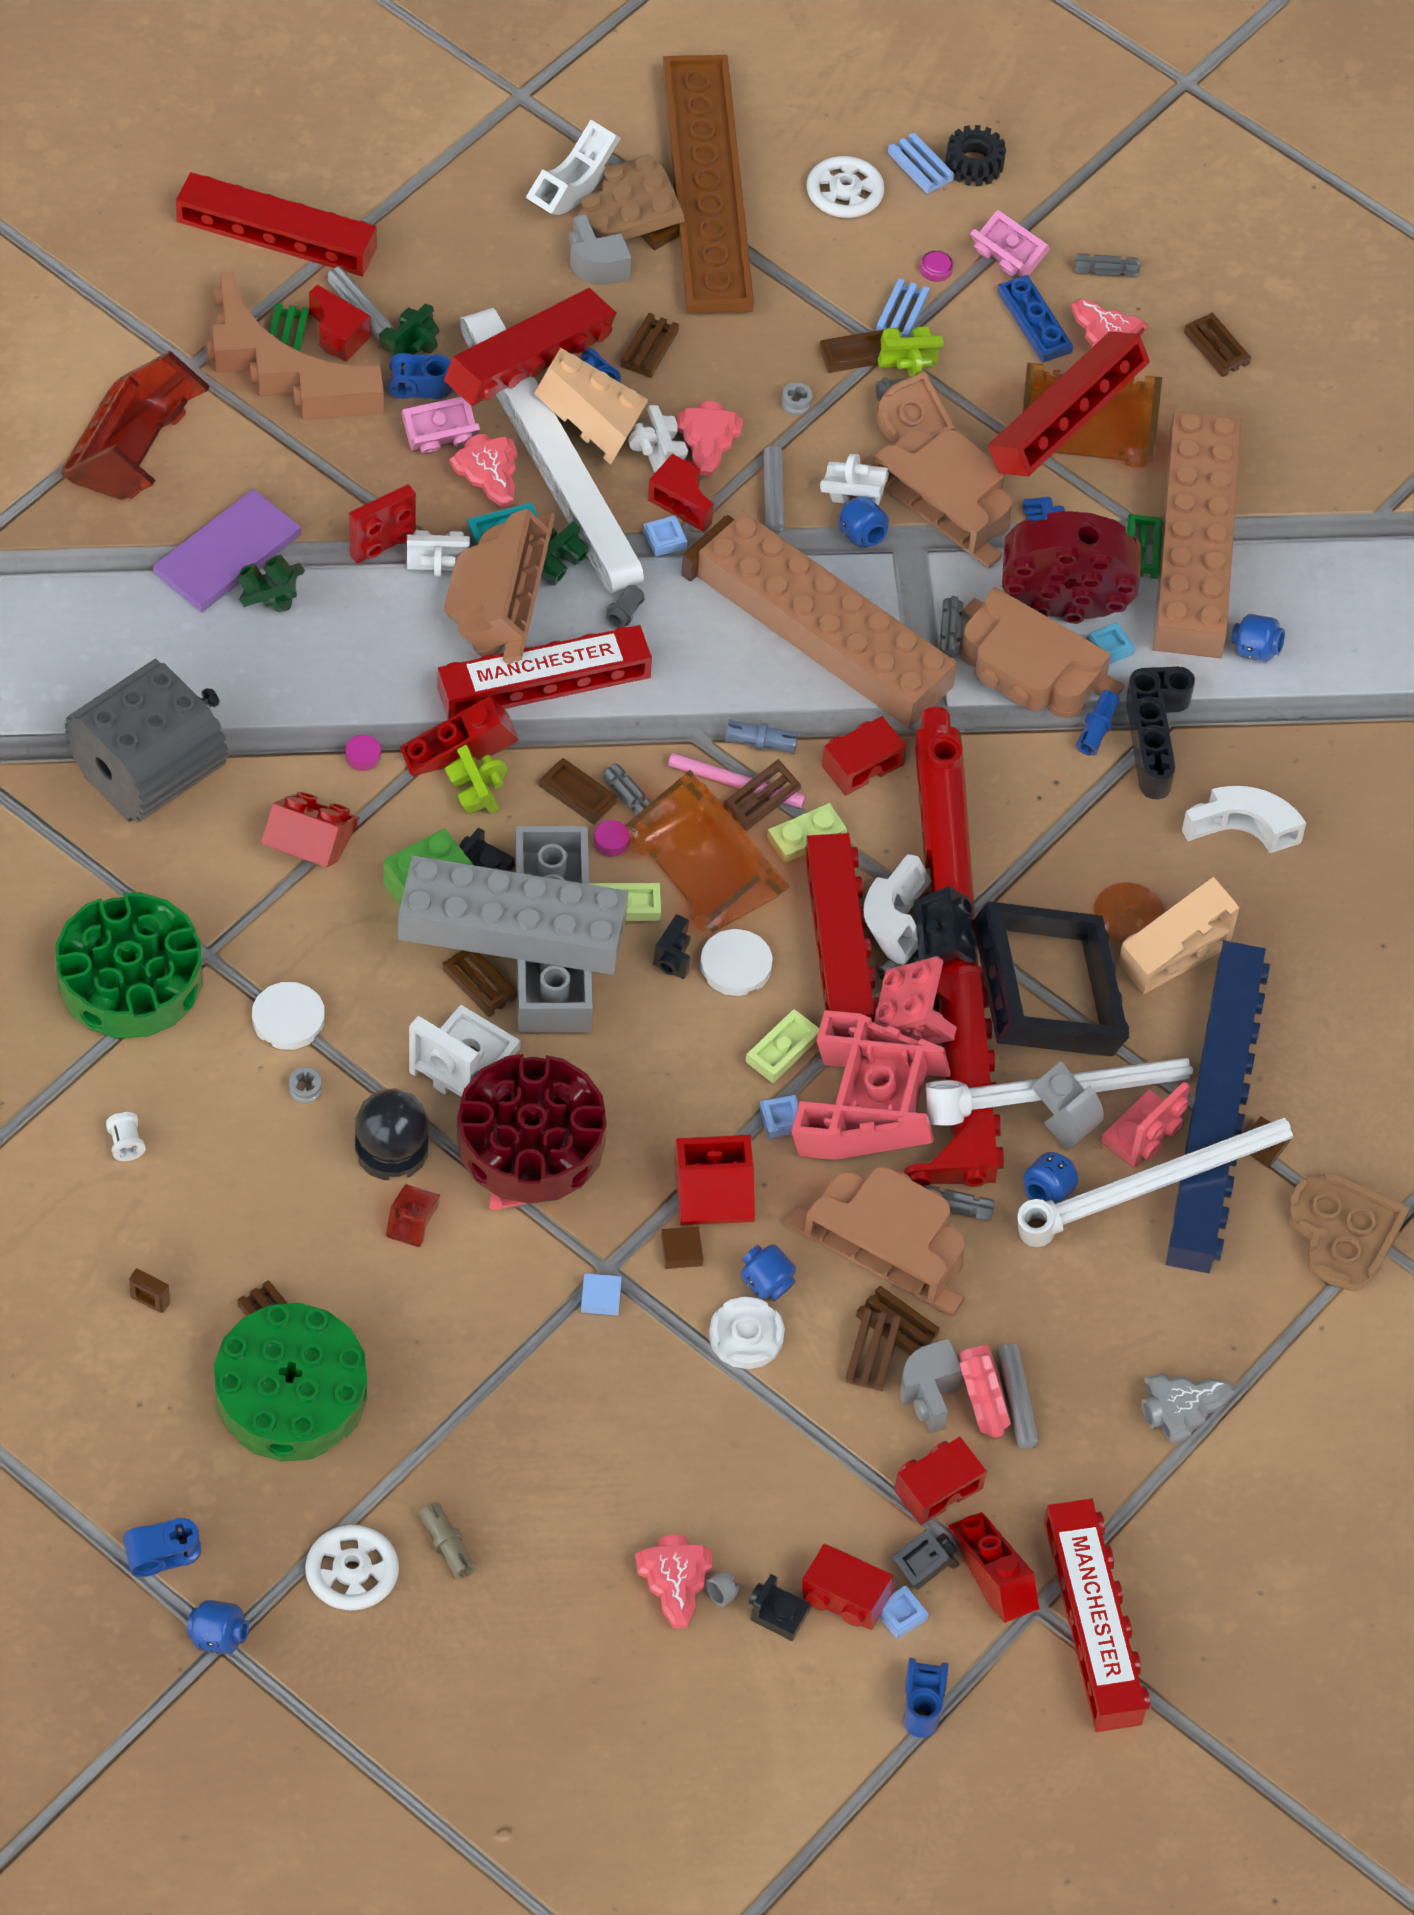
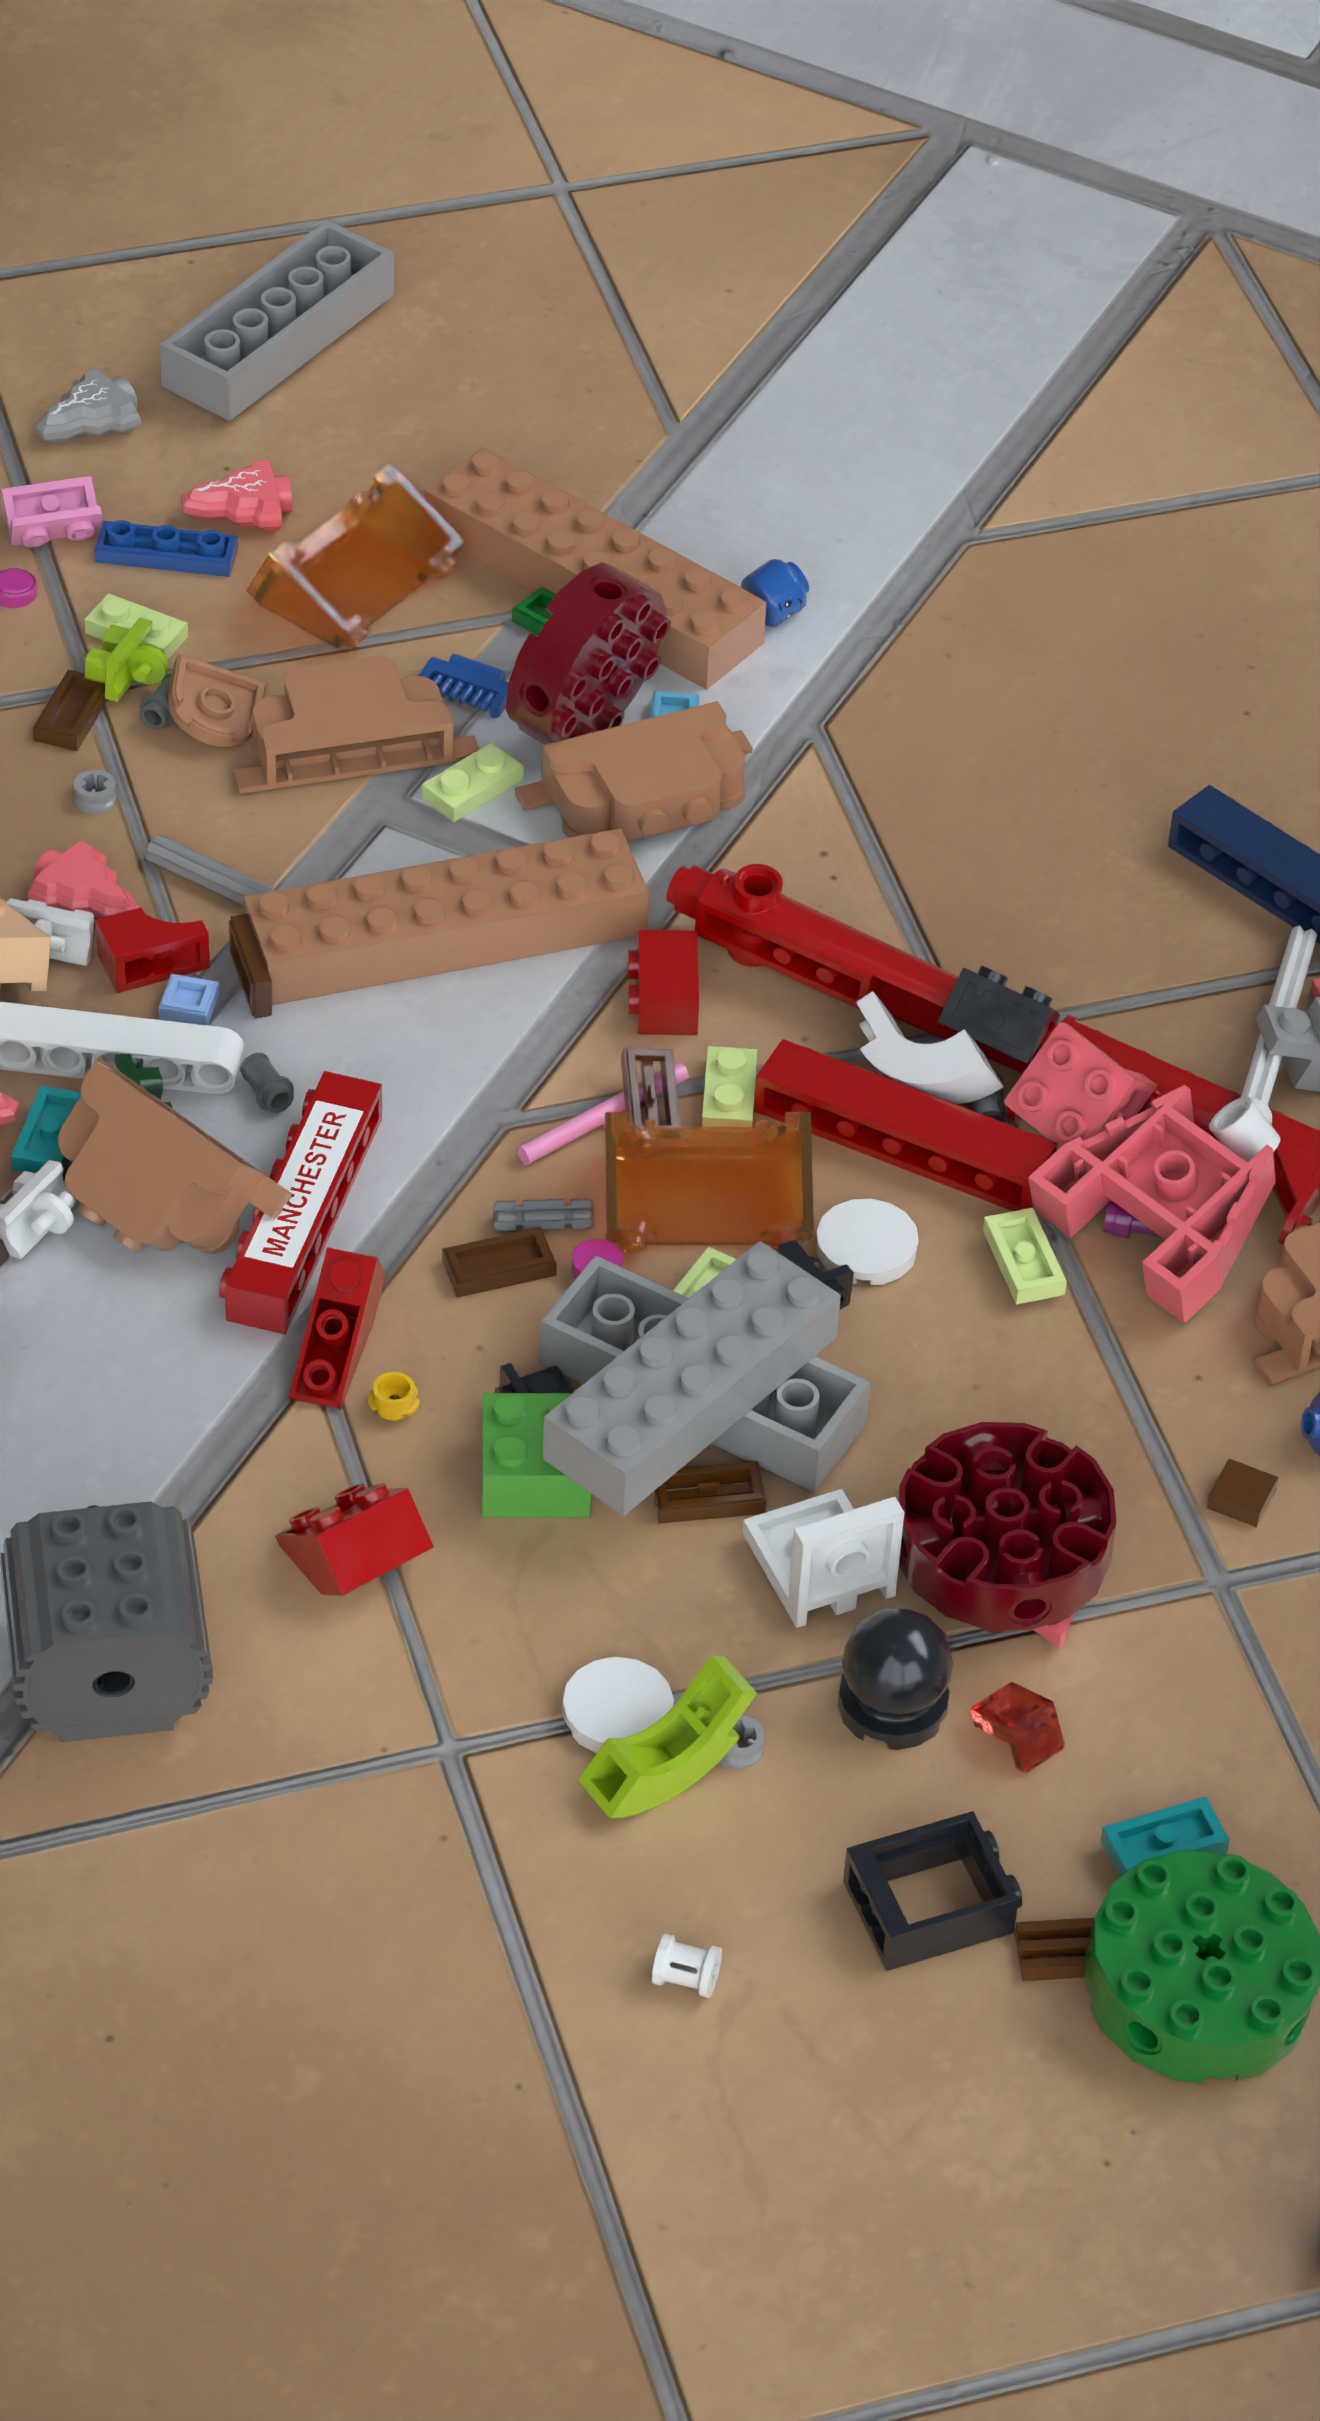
camera: 55 degrees left, 10 degrees down
green brick [55,892,203,1038] -> none
reddish brown tile [129,1268,170,1313] -> none
dark pink piece [346,735,381,770] -> none
lime hips [445,745,508,814] -> none
light blue tile [581,1273,622,1316] -> none
red slope [674,1135,755,1226] -> none
sand blue pin [725,719,799,754] -> none
light blue tile [759,1095,798,1139] -> none
white hips [820,453,889,505] -> none
blue head [838,496,889,548] -> none
light blue tile [876,278,930,338] -> none
dark grey axle [940,596,963,658] -> none
black window [972,901,1129,1057] -> none
red brick [988,331,1150,477] -> none
dark grey axle [1075,253,1140,277] -> none
blue axle [1076,690,1119,756] -> none
clear orange dish [1093,882,1165,943] -> none
light nougat wedge [1118,876,1239,995] -> none
black beam [1126,666,1195,800] -> none
white arch [1182,786,1306,854] -> none
reddish brown tile [1184,312,1251,377] -> none
none -> light grey rock [34,368,141,444]
none -> yellowish green plate [84,593,188,660]
none -> light grey brick [160,220,395,422]
none -> yellow plate [367,1372,420,1421]
none -> yellowish green plate [422,742,524,822]
none -> lime arch [578,1655,758,1818]
none -> black window [843,1811,1023,1971]
none -> teal plate [1100,1796,1230,1877]

